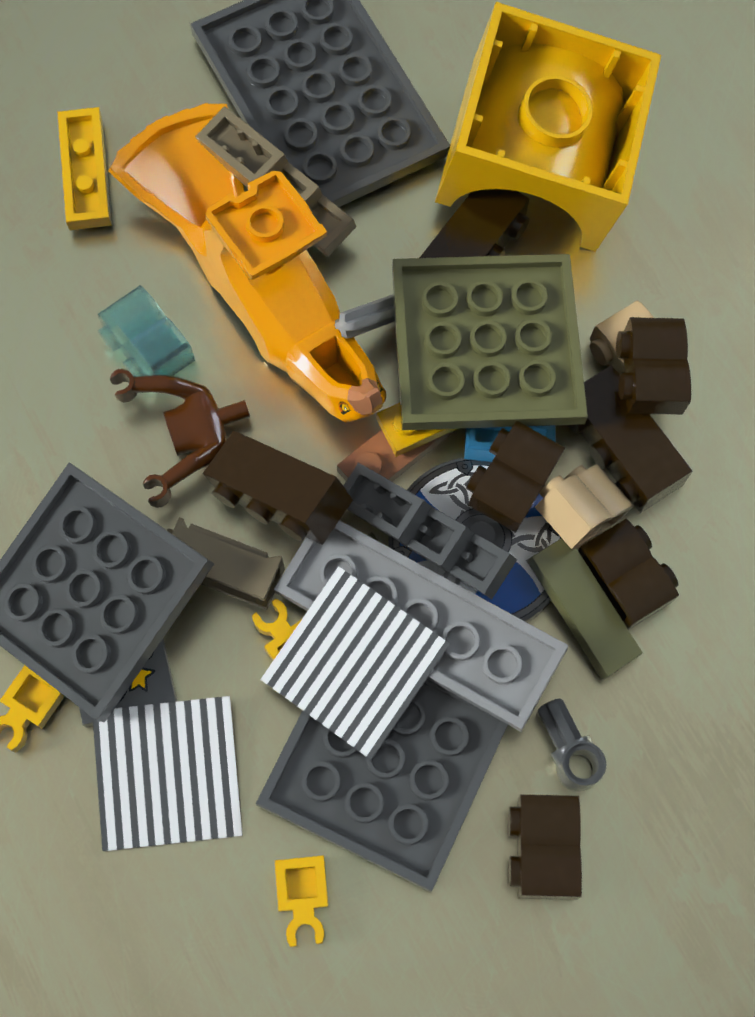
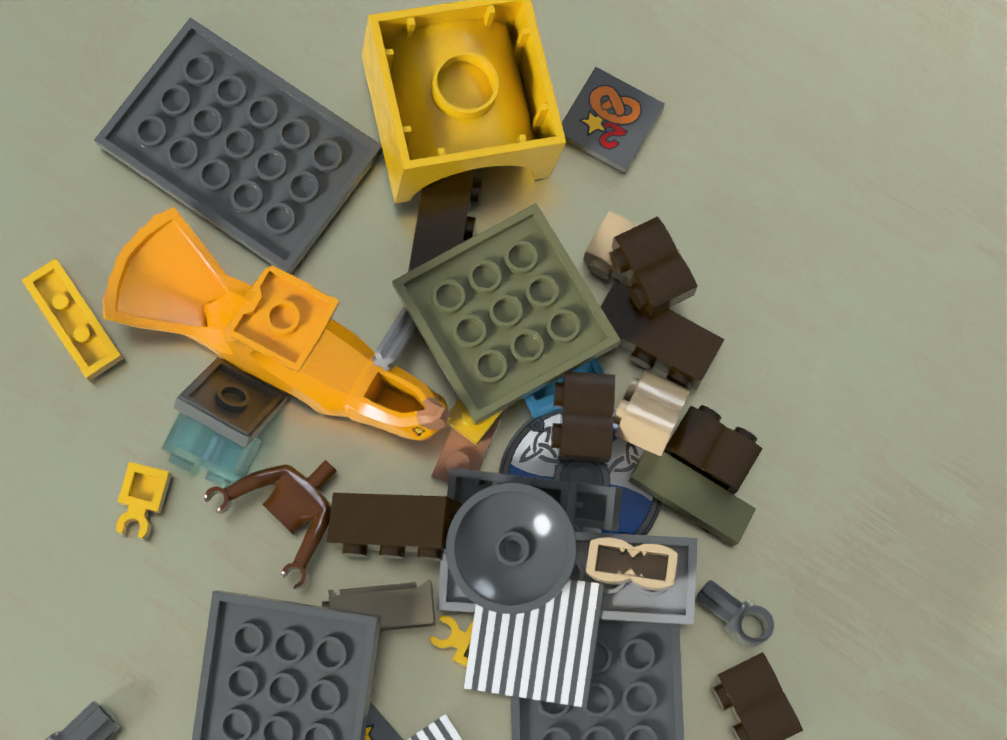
camera: 25 degrees left, 5 degrees up
dark tan slope [195,106,357,258] -> none
none -> yellow plate [116,462,172,540]
none -> dark grey tile [174,357,288,448]
none -> dark grey dish [446,483,577,614]
none -> dark grey tile [562,66,665,173]
none -> tan brick [586,537,678,591]

